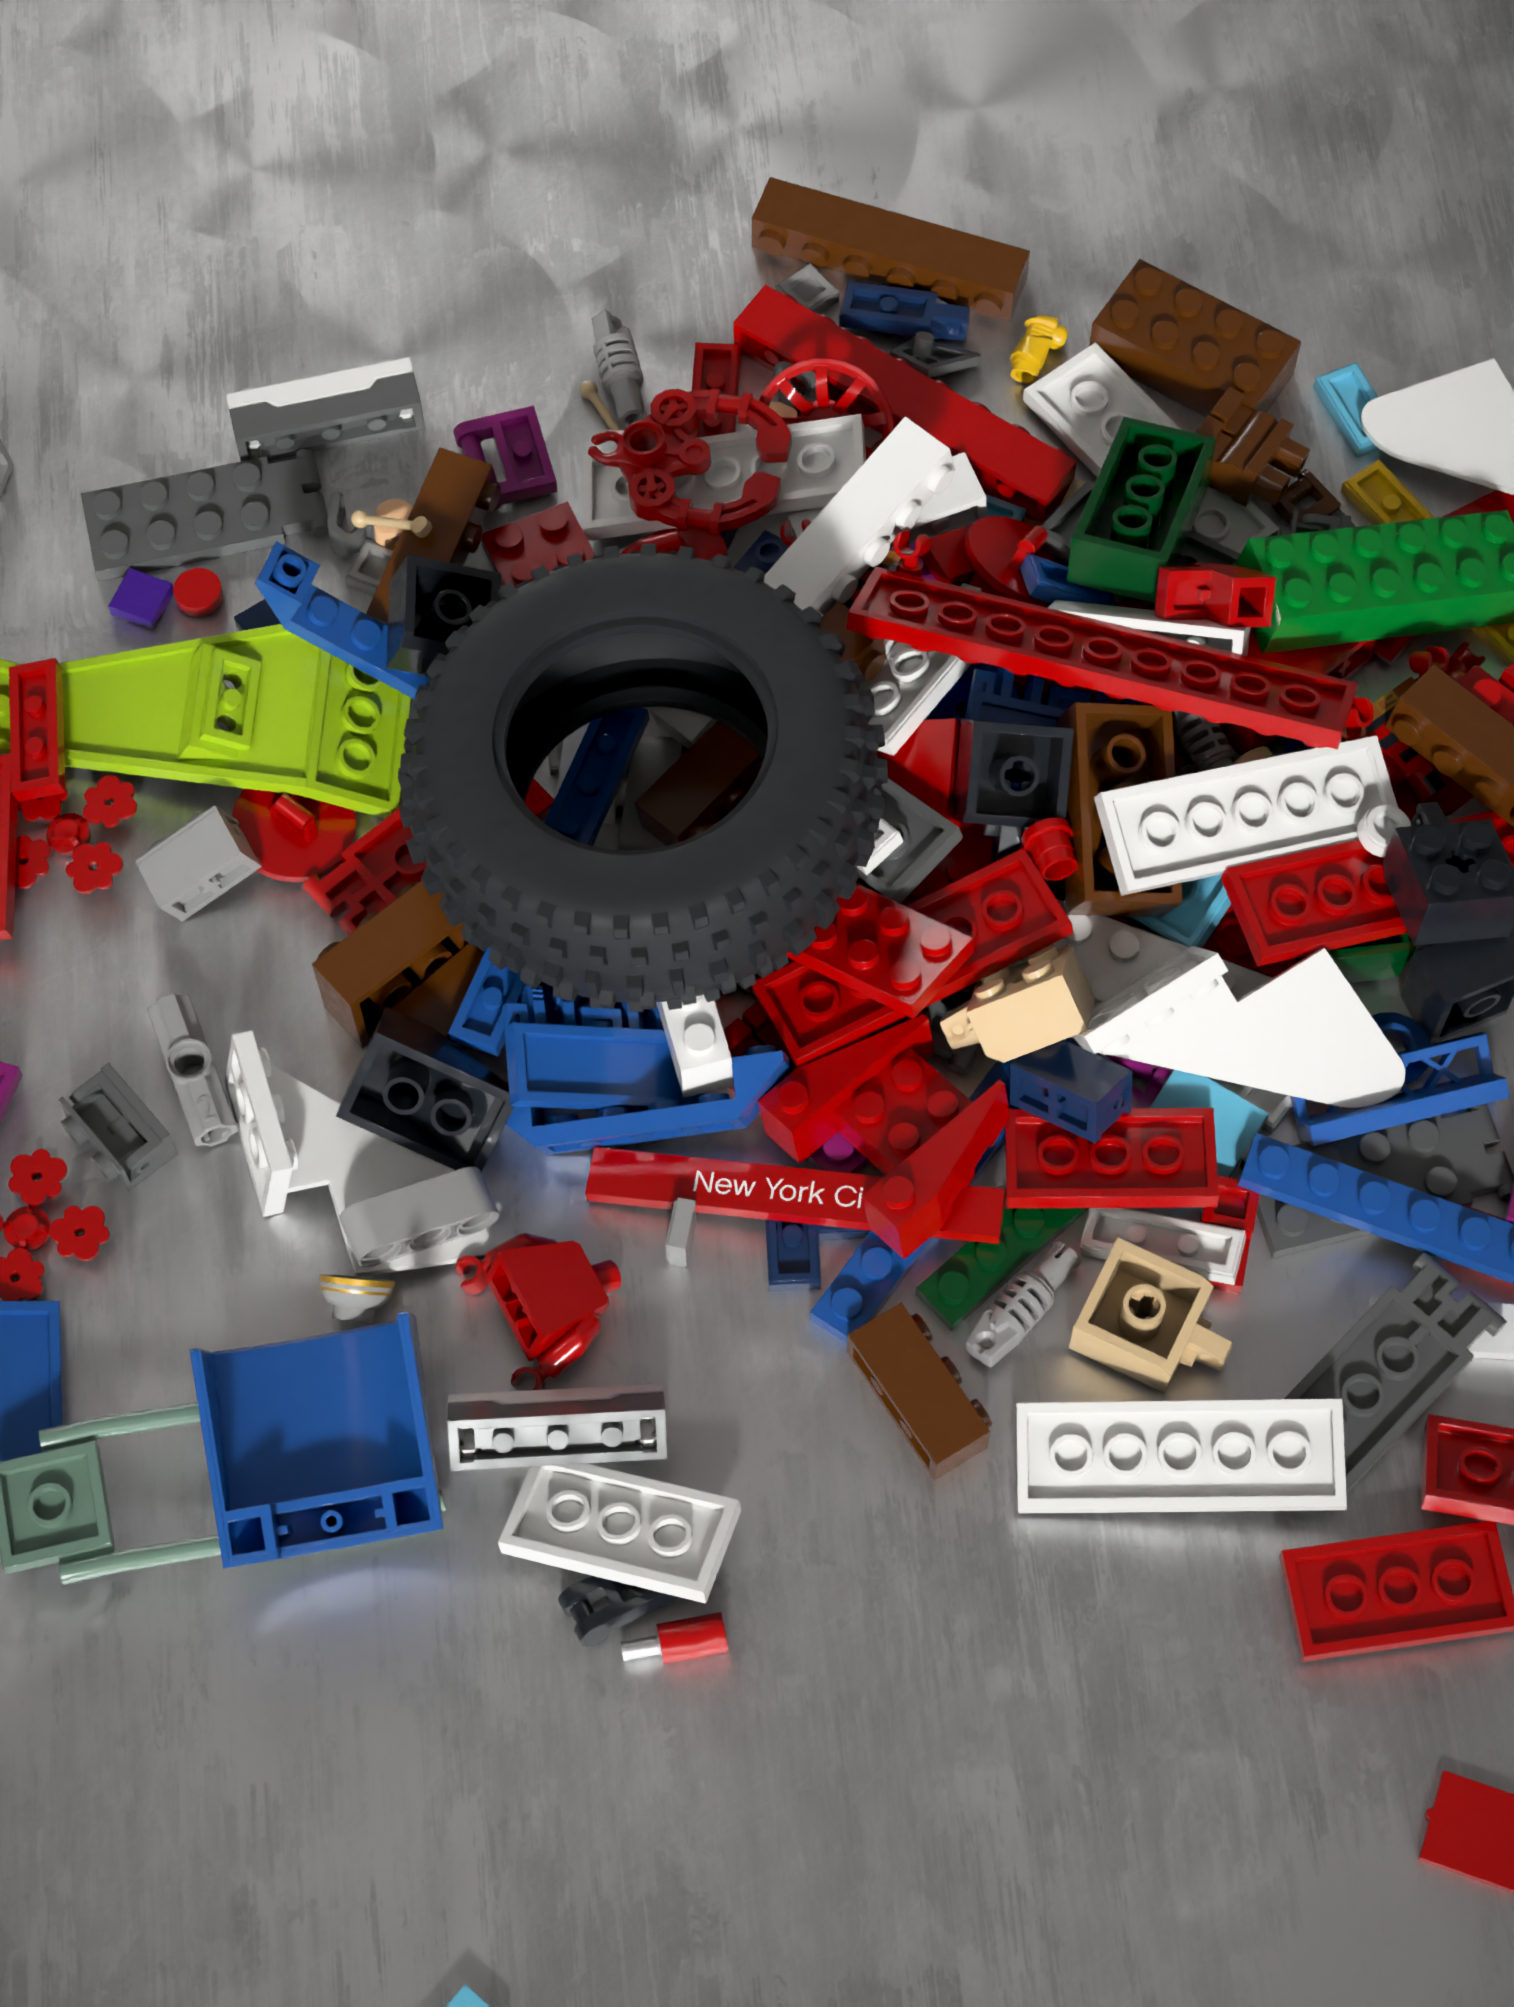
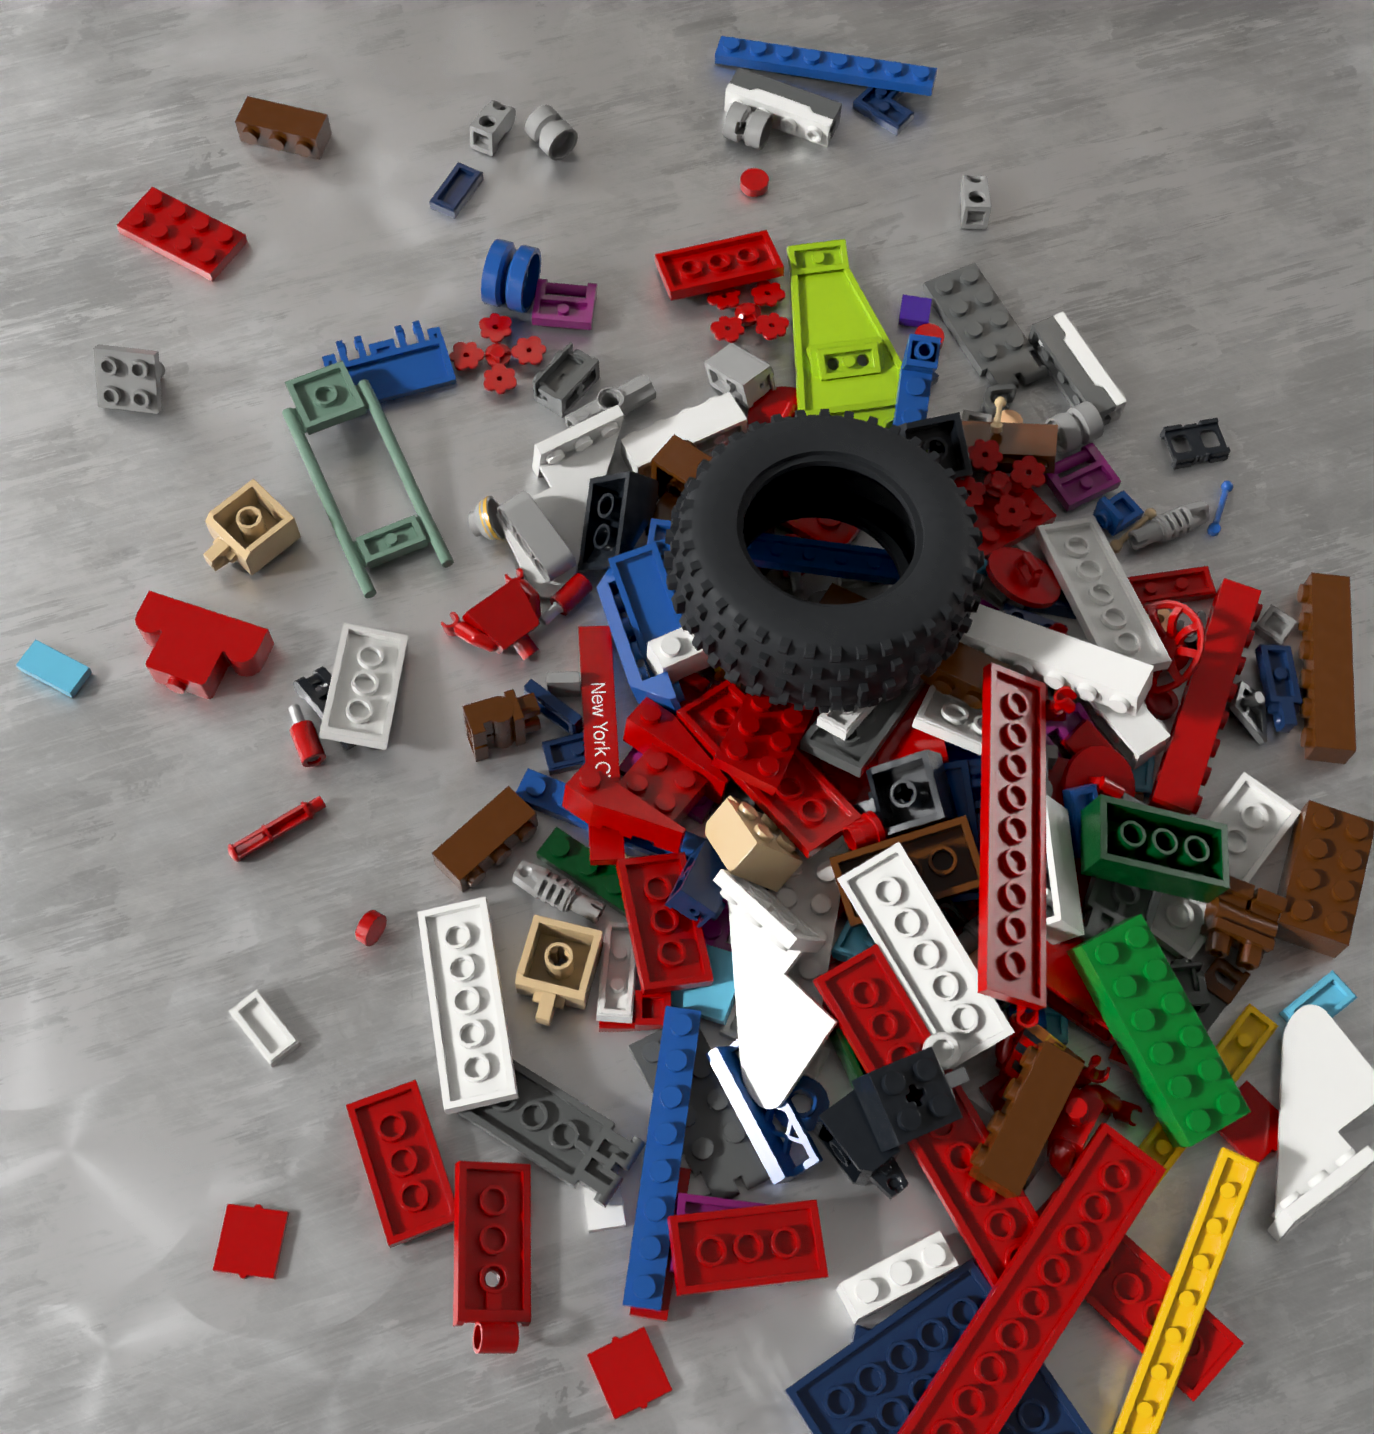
camera: 75 degrees right, 0 degrees up
red plate [9,658,66,802] -> none
blue windscreen [190,1310,444,1569] -> none
piece [447,1383,667,1471] -> none
red piece [587,388,792,535] -> none
yellow arm [1010,315,1068,384] -> none
red brick [1154,563,1276,627] -> none
none -> red brick [135,591,274,699]
none -> tan hinge [203,479,301,576]
none -> red piece [227,795,326,862]
none -> white tile [228,989,301,1067]
none -> red tile [355,910,387,947]
none -> reddish brown hips [462,689,541,762]
none -> dark blue tile [524,679,583,735]
none -> red piece [539,573,593,626]
none -> white brick [620,392,747,478]
none -> red plant [954,439,1045,528]
none -> light grey wheel [1045,401,1104,455]
none -> blue bracket [1093,490,1144,536]
none -> black piece [1160,418,1231,470]
none -> blue hinge [1207,480,1233,536]

